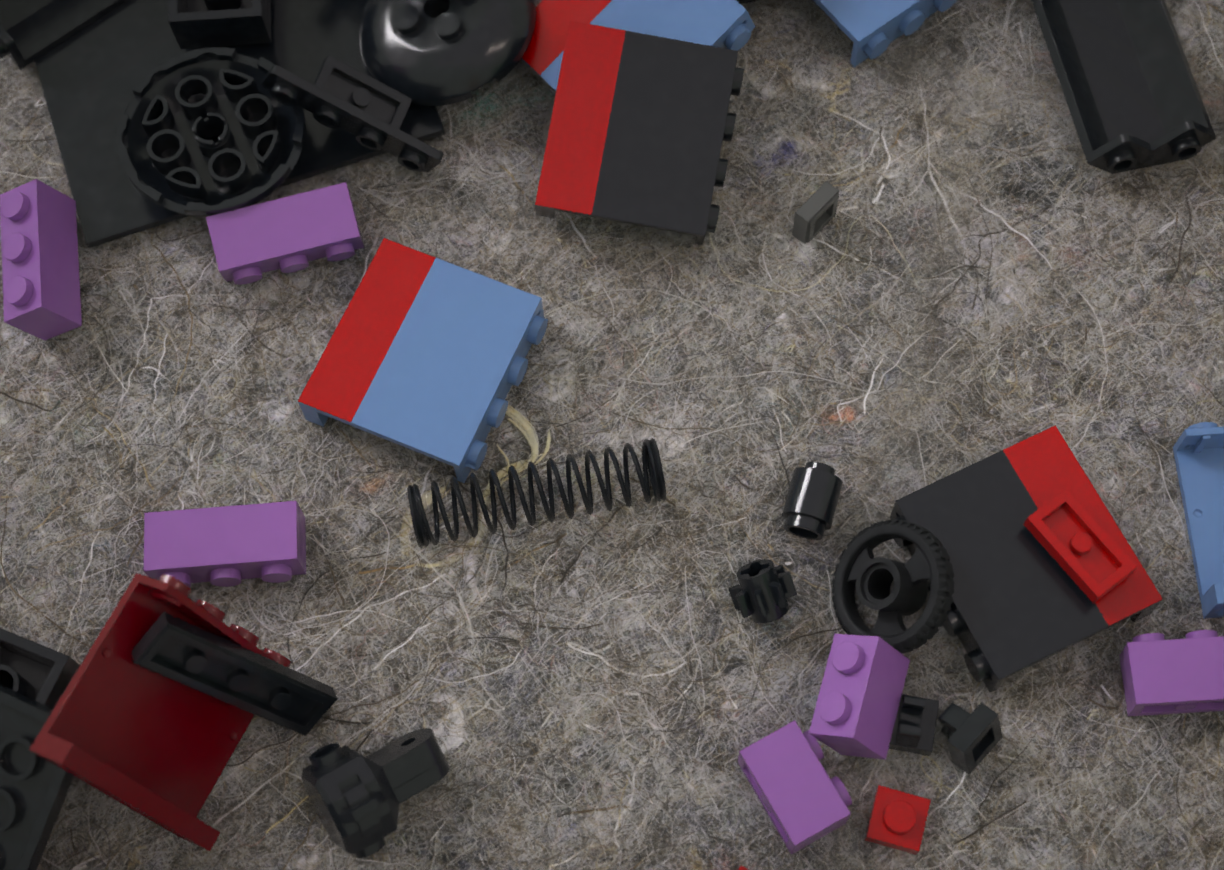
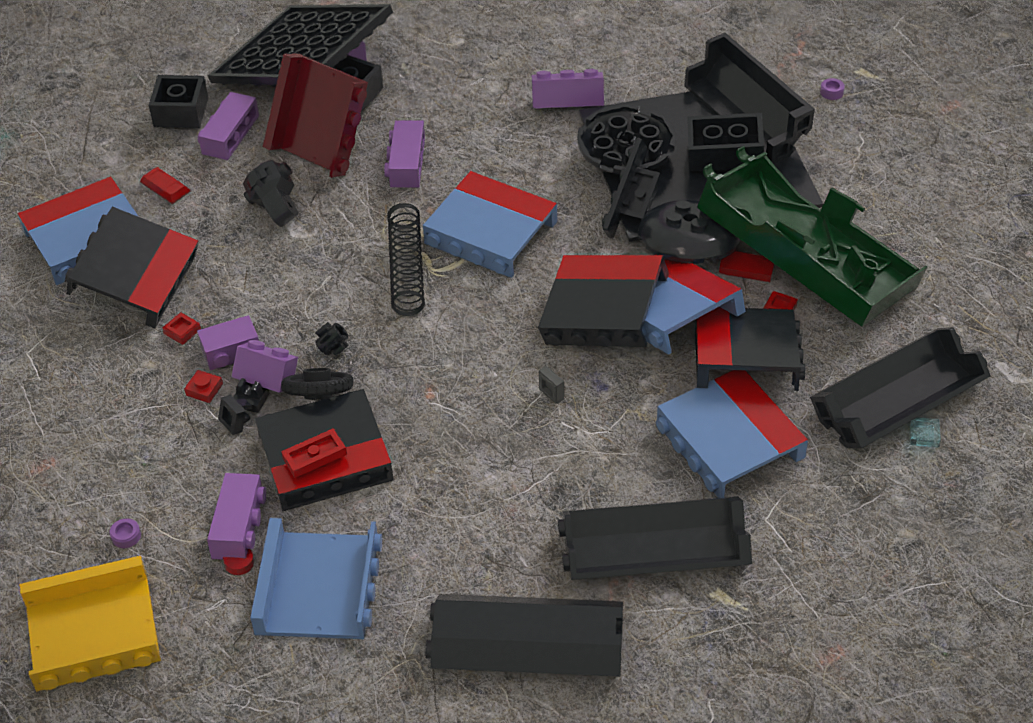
camera: 95 degrees right, 20 degrees down
black tile [131,612,337,736] -> none
medium lavender brick [206,182,364,285] -> none
black brick [782,462,843,540] -> none

